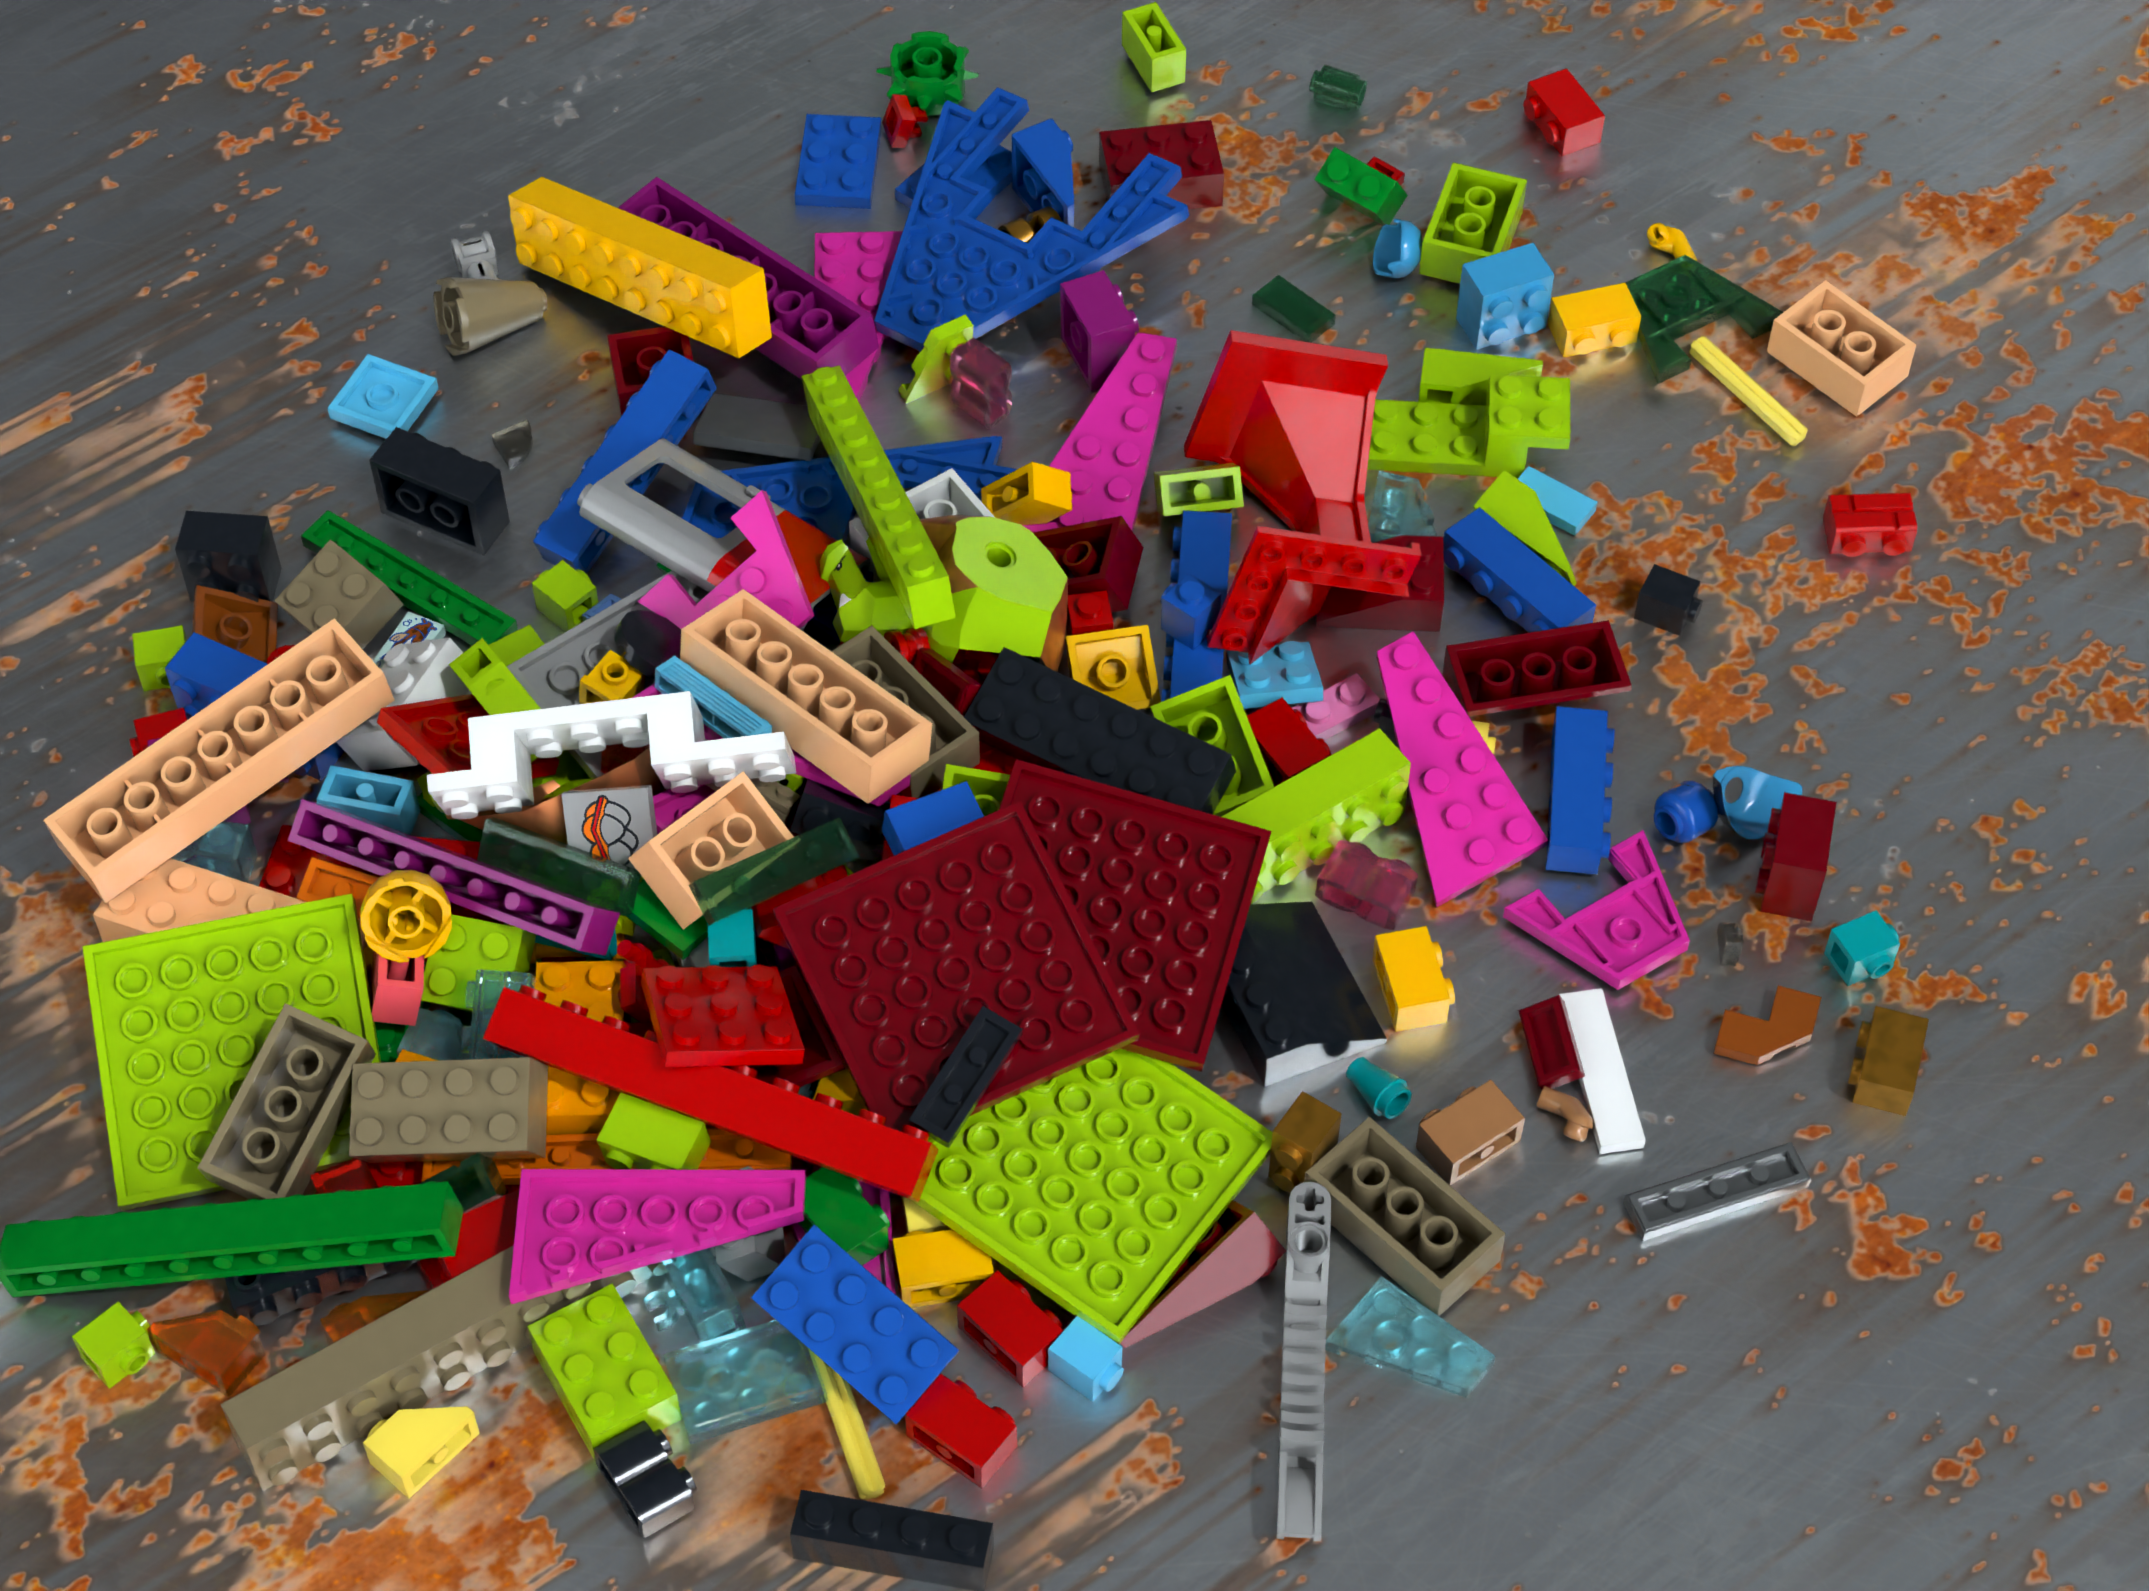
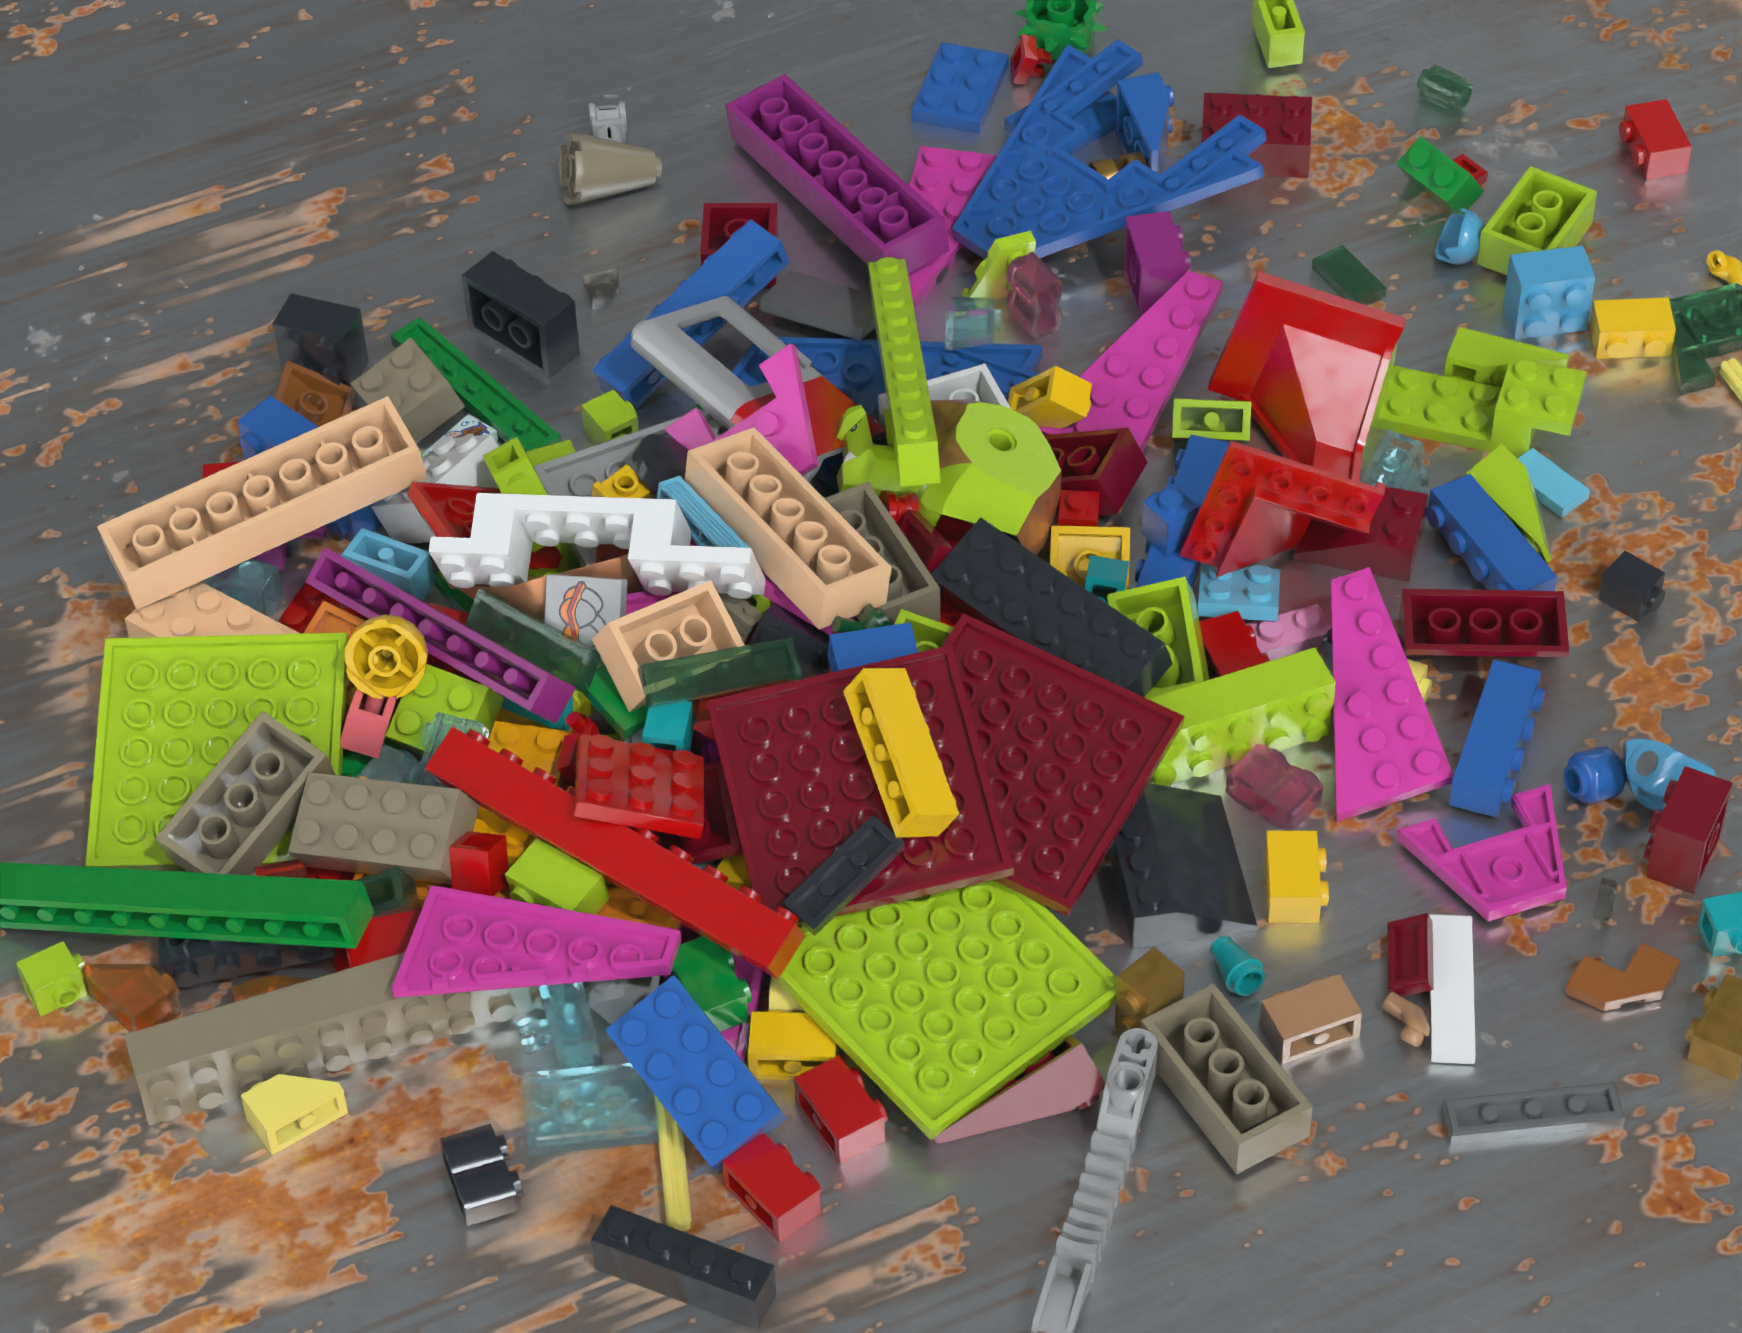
camera: 15 degrees right, 5 degrees down
lime brick [132,625,187,691] -> none
medium azure plate [327,354,439,439] -> none
yellow brick [508,177,772,358] -> none
lime brick [527,1283,682,1462] -> none
medium azure brick [1048,1316,1124,1402] -> none
clear light blue wing [1325,1276,1496,1398] -> none
none -> red brick [449,831,509,896]
none -> dark green plate [832,604,890,633]
none -> yellow brick [843,668,959,838]
none -> clear light blue slope [945,297,1002,350]
none -> teal brick [1084,555,1129,605]

